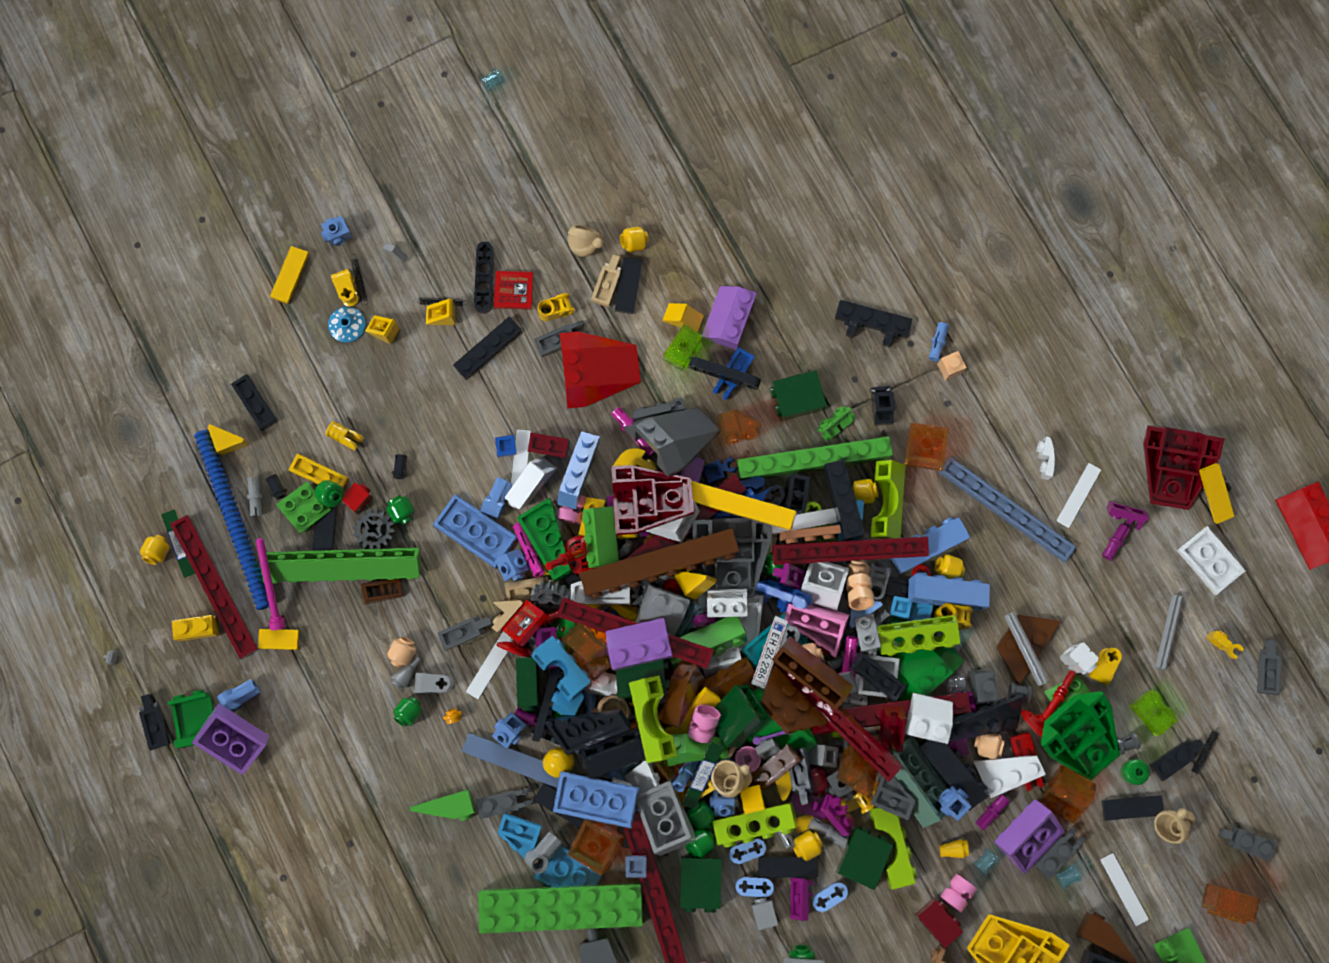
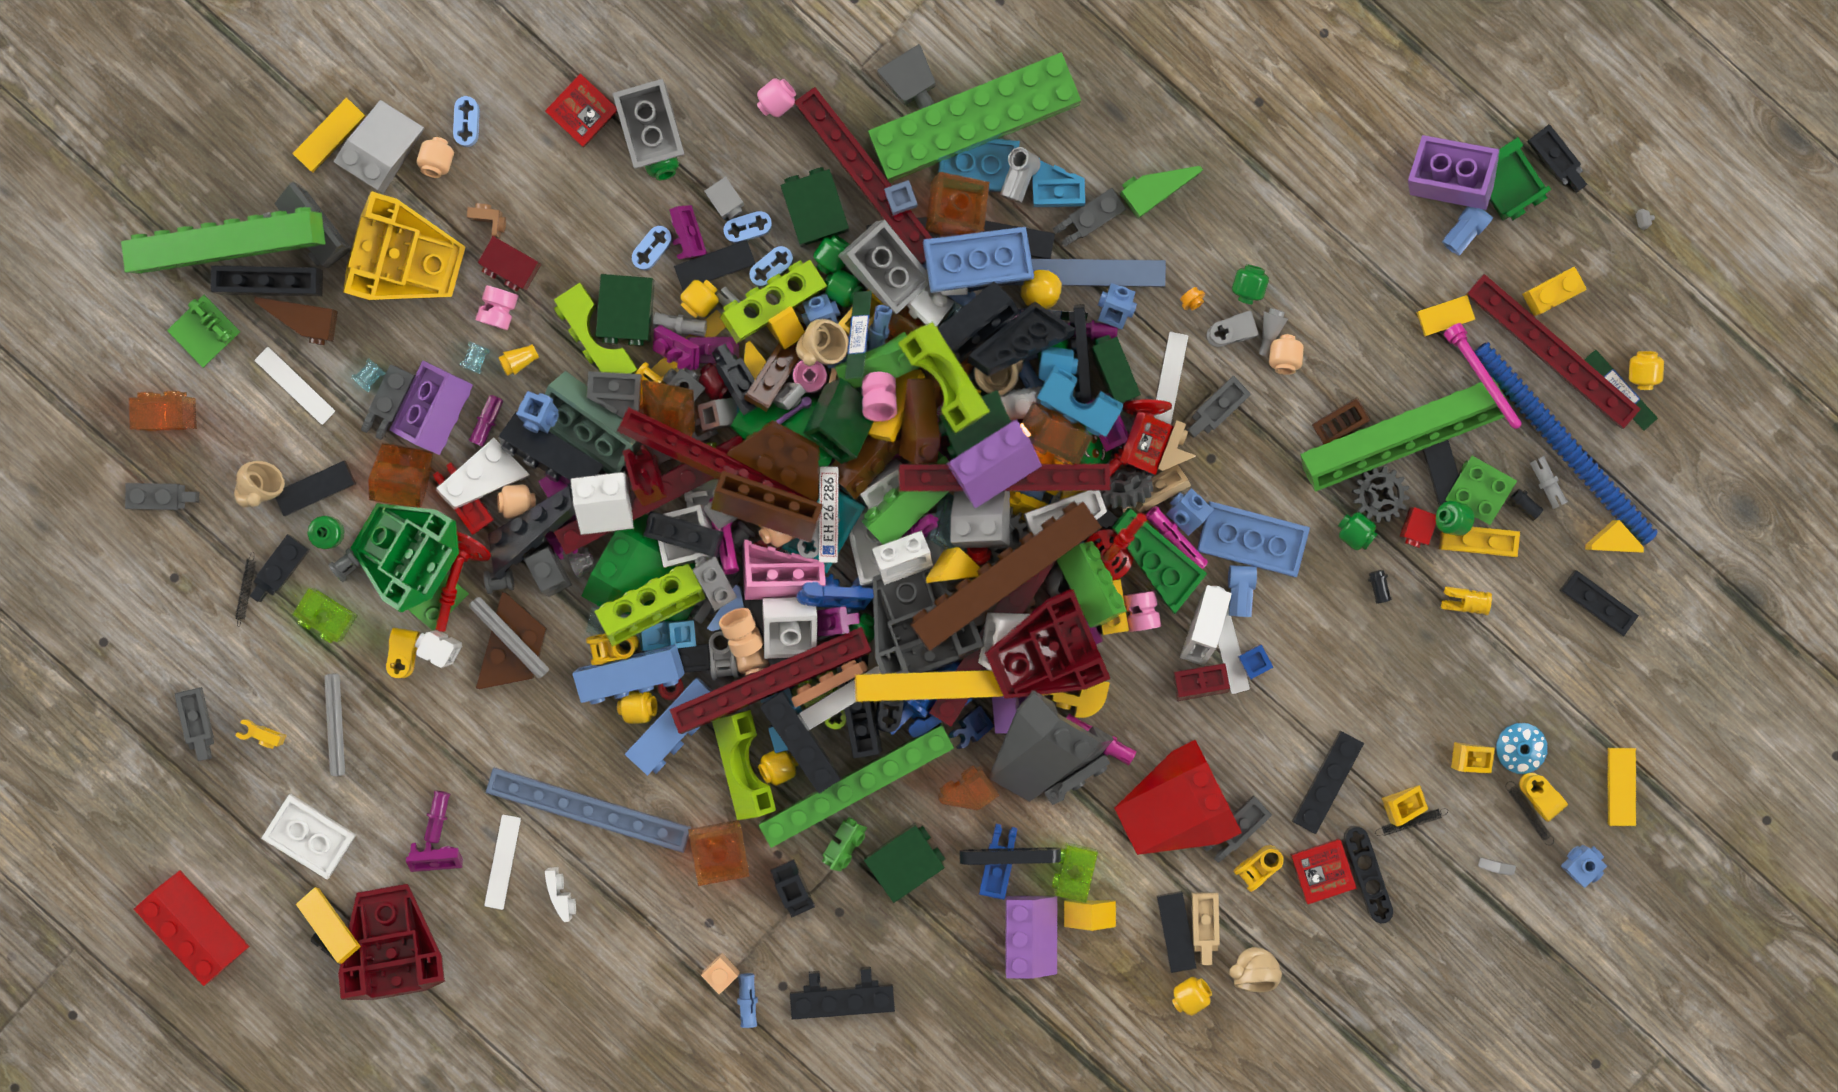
camera: 160 degrees right, 10 degrees up
brick [557,431,600,510] -> none

